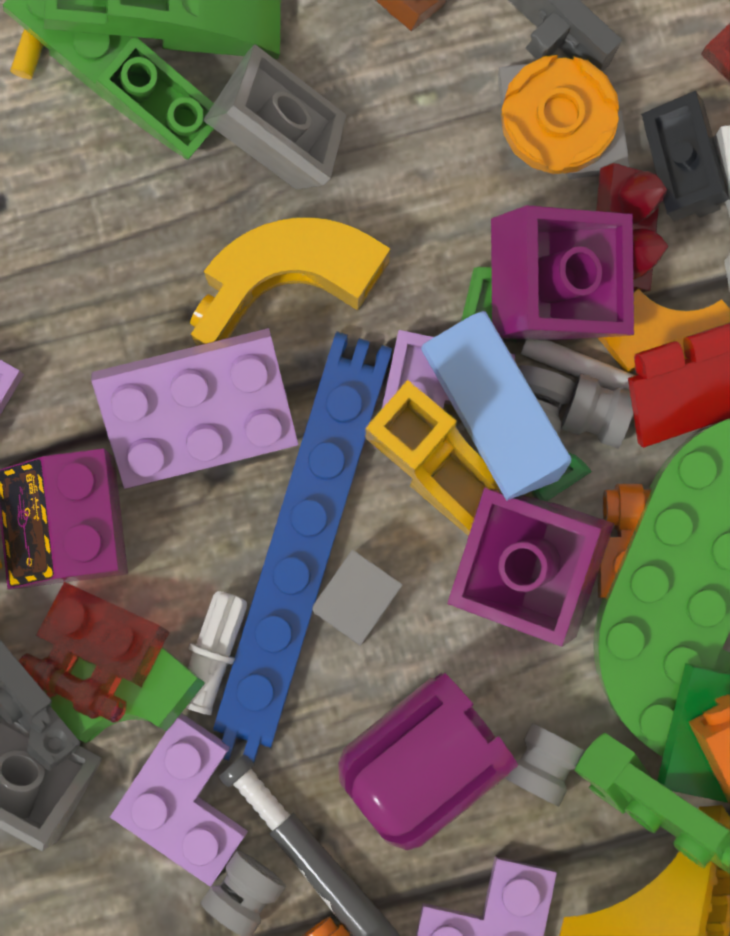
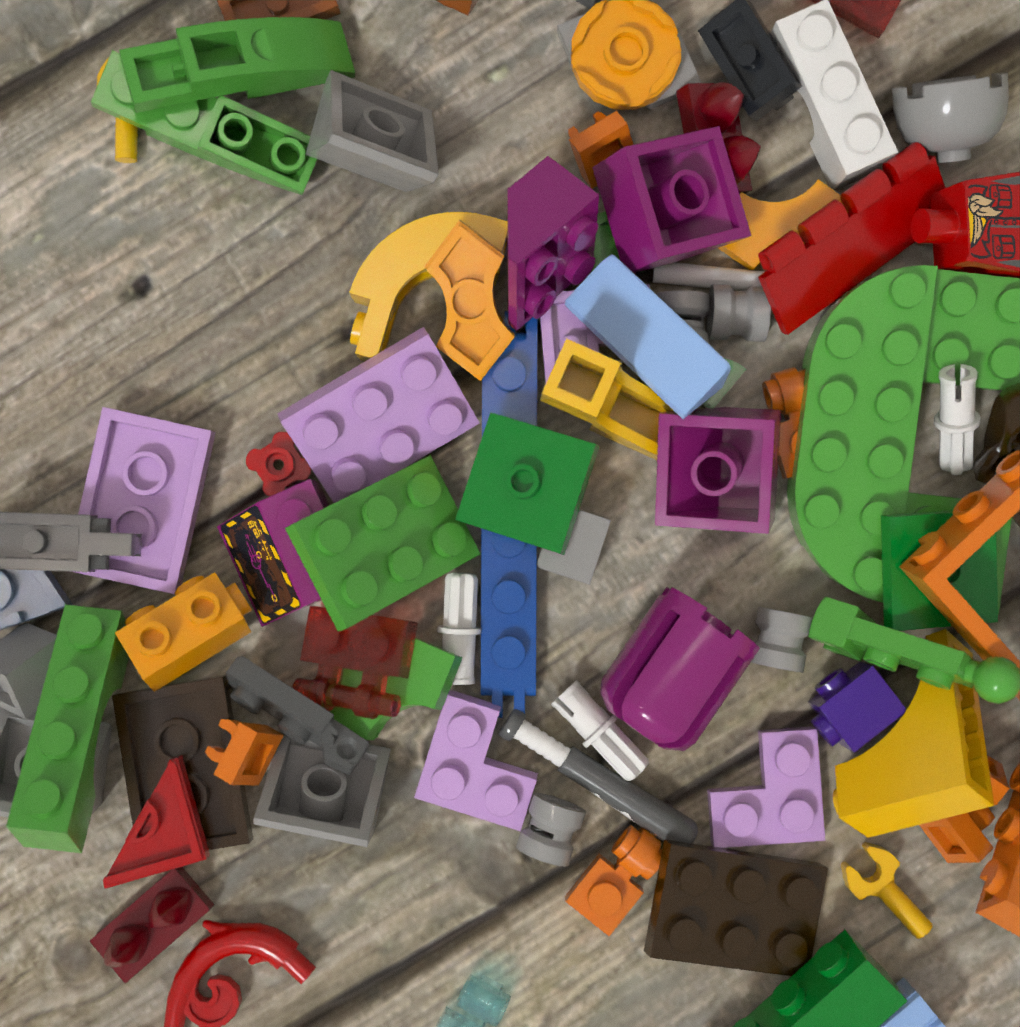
camera: 15 degrees left, 5 degrees up
none -> red plate [246,432,312,496]
none -> bright green plate [285,455,480,631]
none -> light orange tile [424,220,515,381]
none -> green plate [455,412,600,555]
none -> magenta slope [507,156,599,331]
none -> white axle [551,680,649,781]
none -> orange tile [568,111,634,189]
none -> dark purple brick [808,661,907,752]

